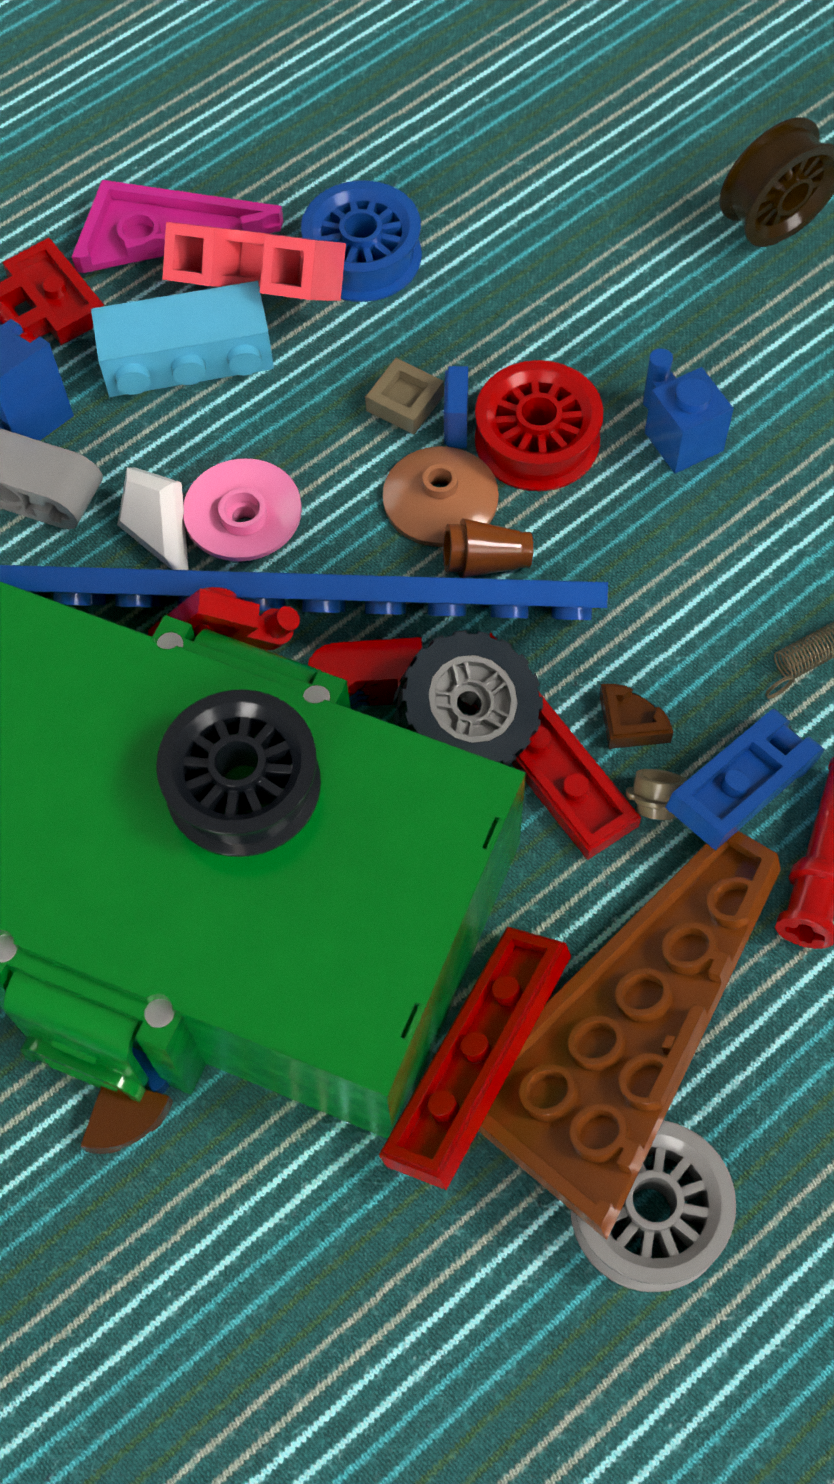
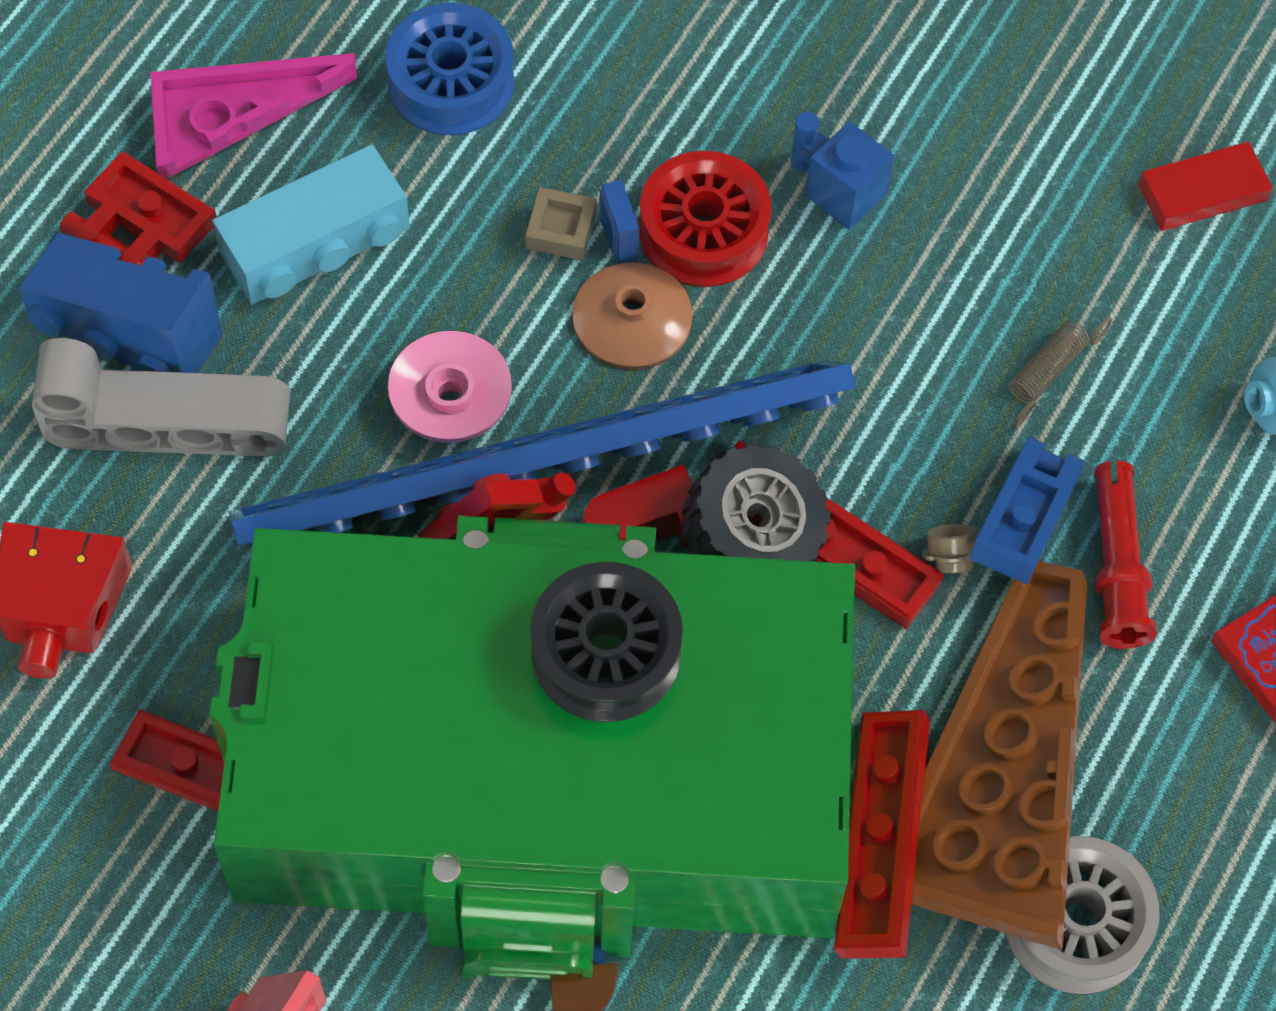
camera: 25 degrees left, 0 degrees up
white piece [117,468,189,570] -> none
coral arch [162,222,346,301] -> none
dark orange cone [443,518,533,578] -> none
reddish brown tile [599,684,673,749] -> none

